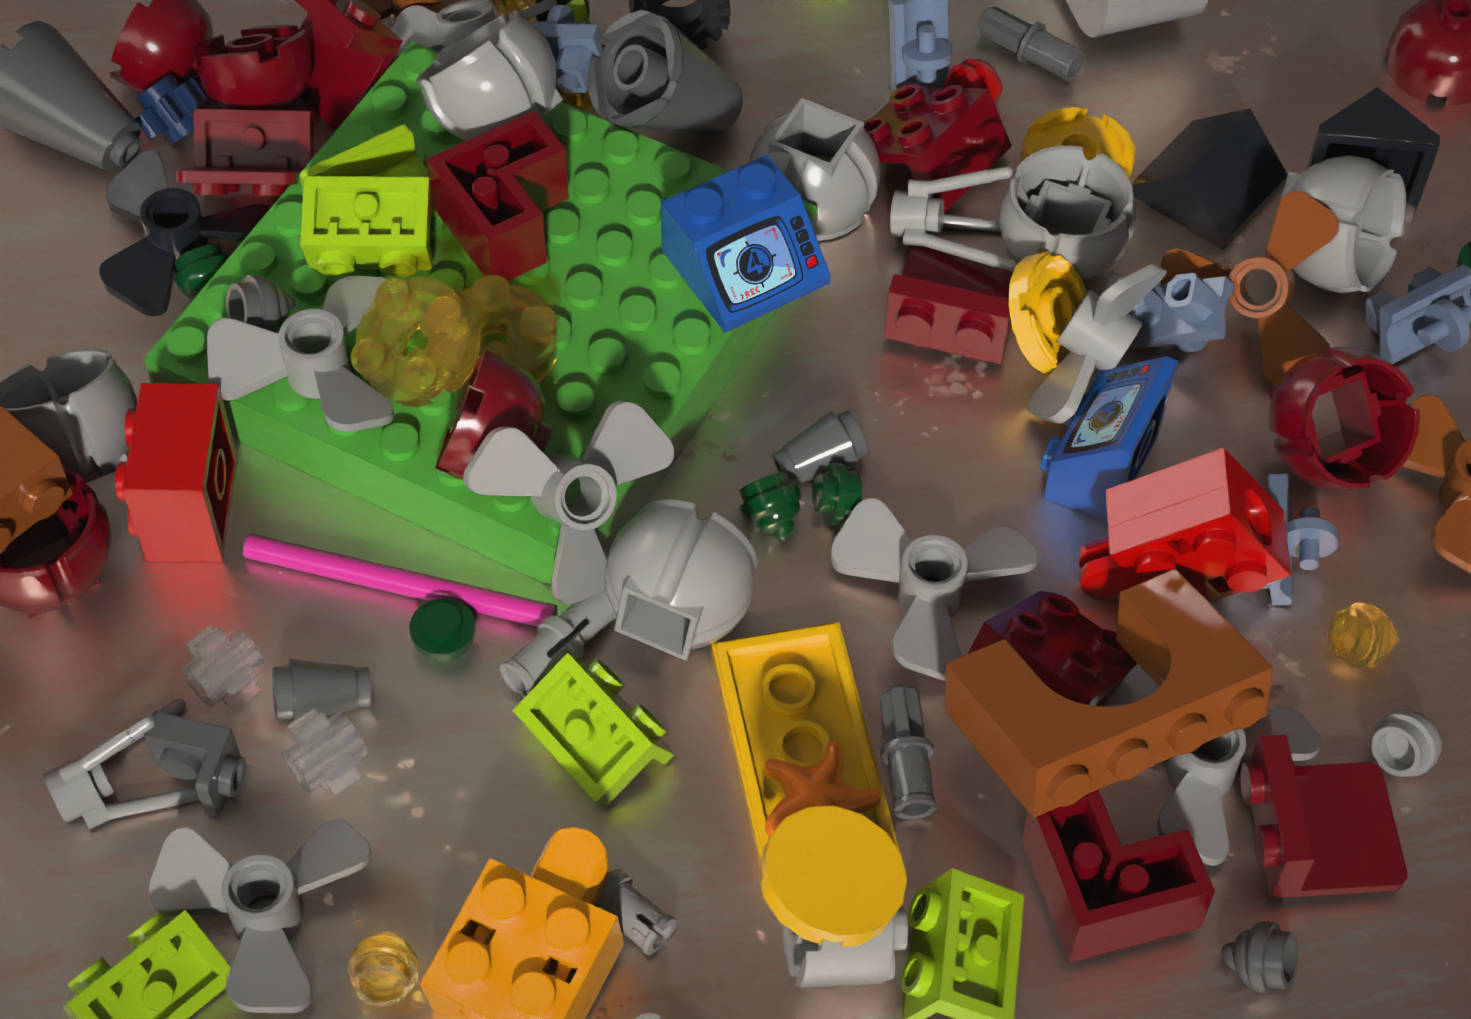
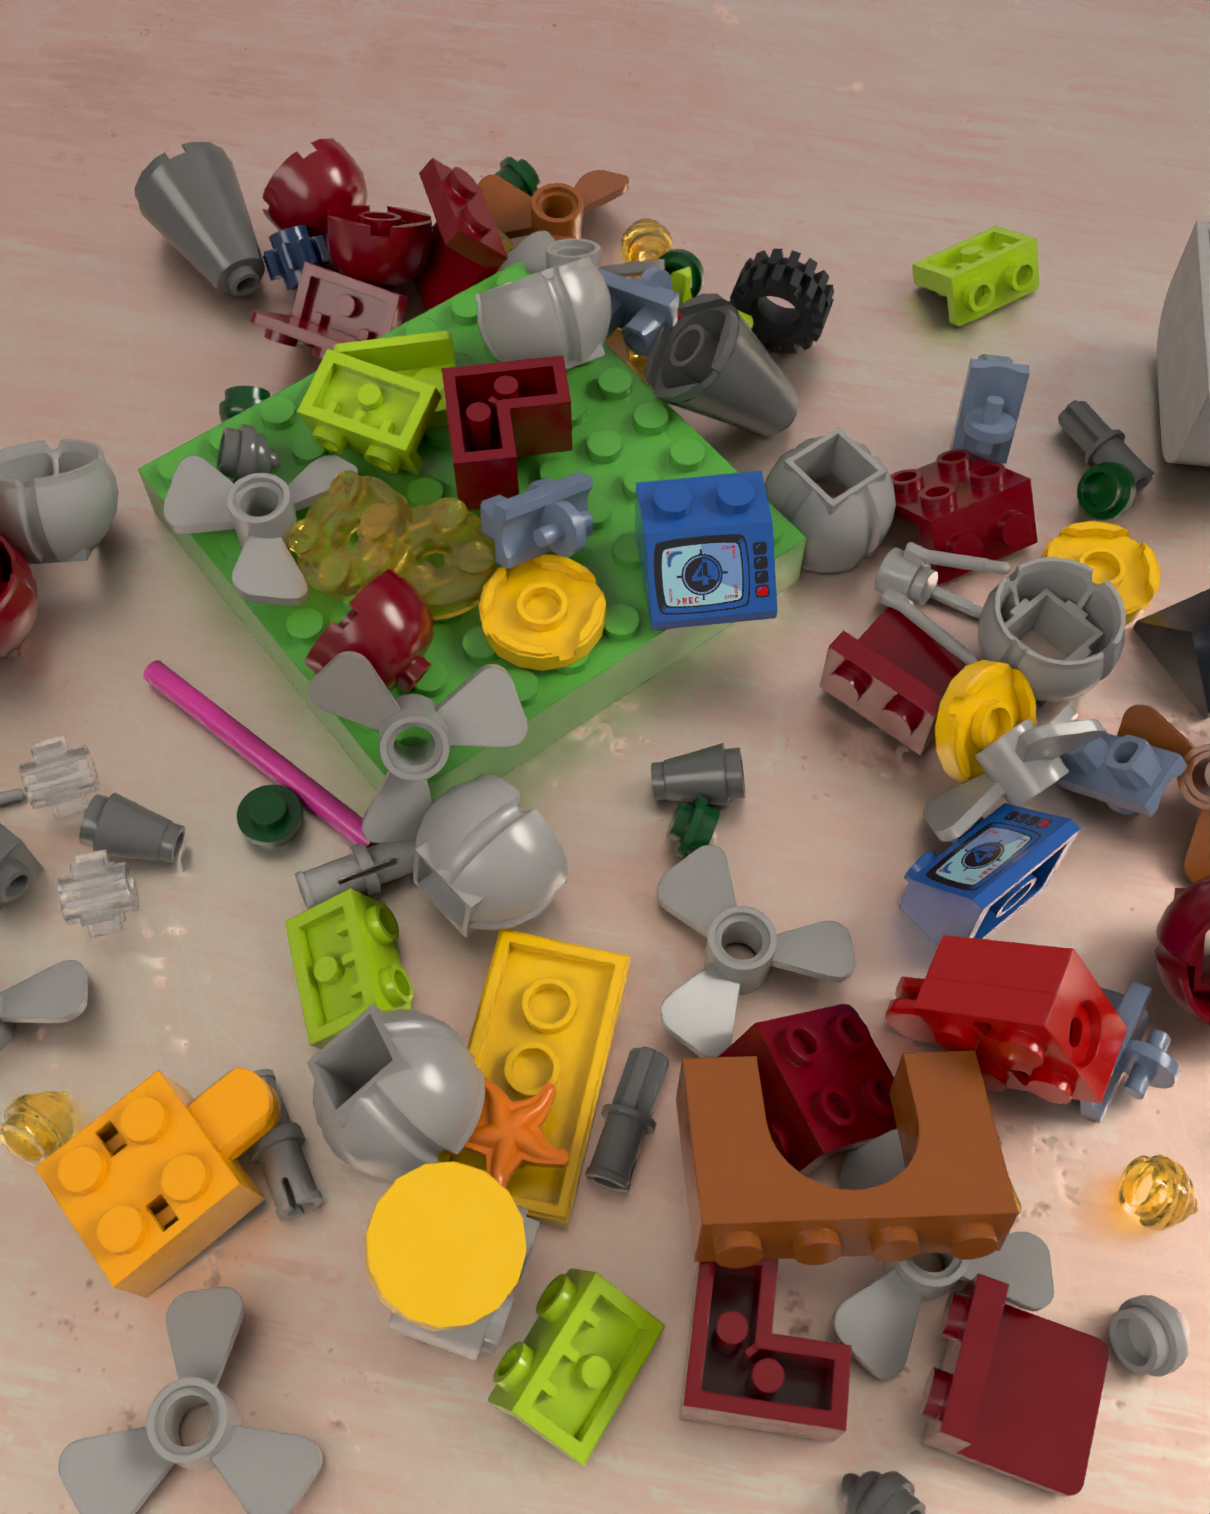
camera: 25 degrees right, 5 degrees up
black piece [99,150,271,316] -> none
red brick [115,383,238,563] -> none
dark green plate [739,472,801,541] -> none
red plate [944,59,1003,103] -> none
none -> light grey piece [307,1004,485,1182]
none -> yellow tile [478,554,606,671]
none -> sand blue hips [480,472,593,569]
none -> dark green plate [1077,462,1136,520]

